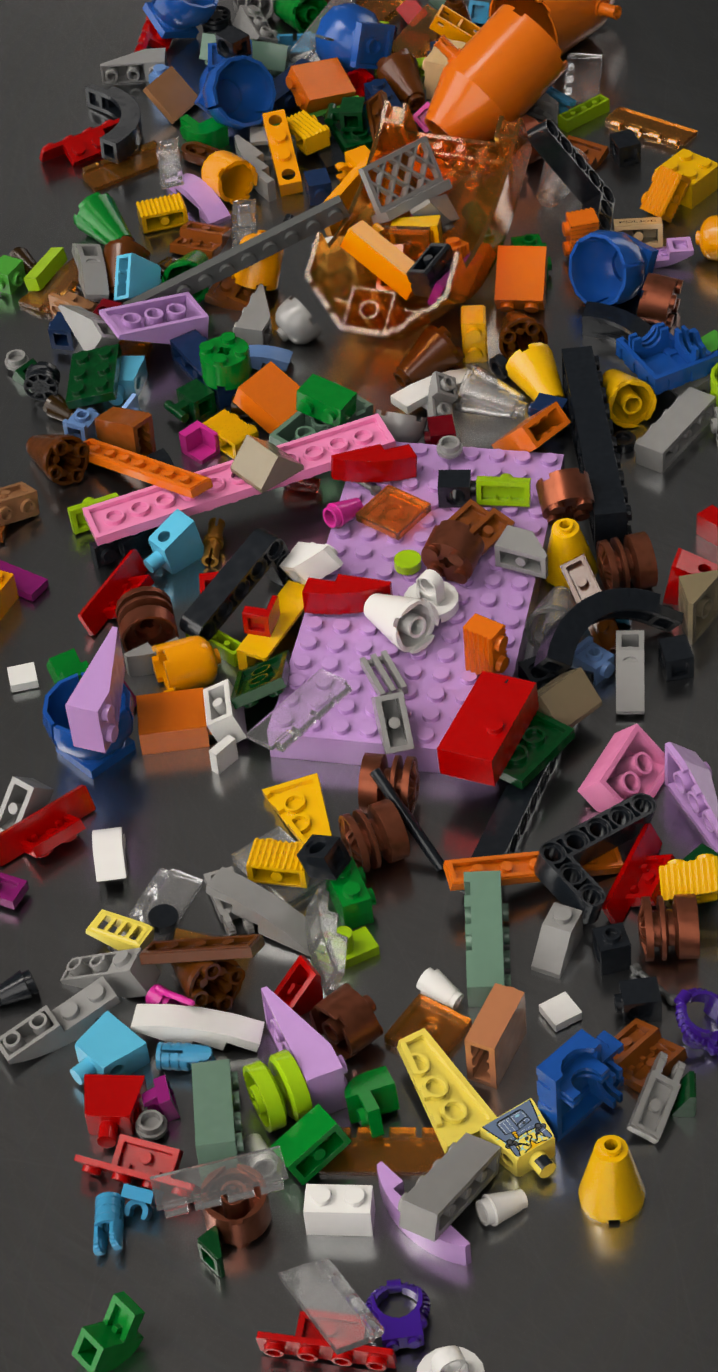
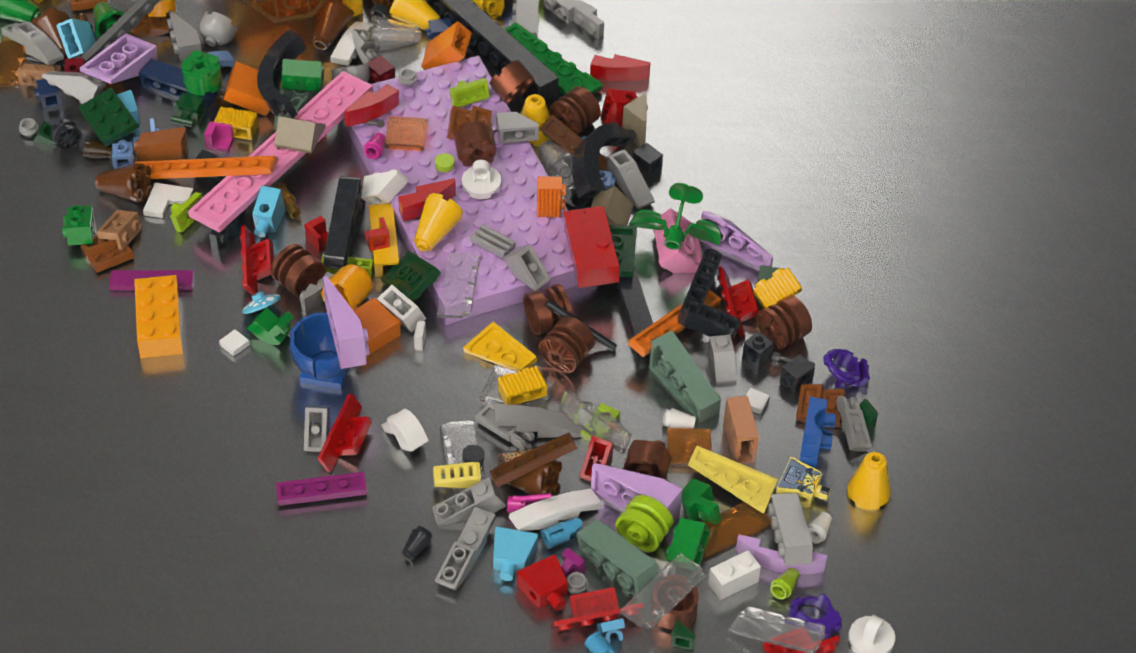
camera: 40 degrees left, 5 degrees up
black brick [297,834,352,880] -> none
green brick [325,856,376,929] -> none
white cone [364,593,439,654] -> none
black brick [437,470,476,508] -> none
none -> white tile [143,183,194,218]
none -> medium azure dish [242,291,281,314]
none -> black arch [257,28,307,118]
none -> yellow cone [414,193,463,252]
none -> green wing [504,22,603,96]
none -> green plant [629,183,721,250]
none -> lime cone [770,568,800,599]

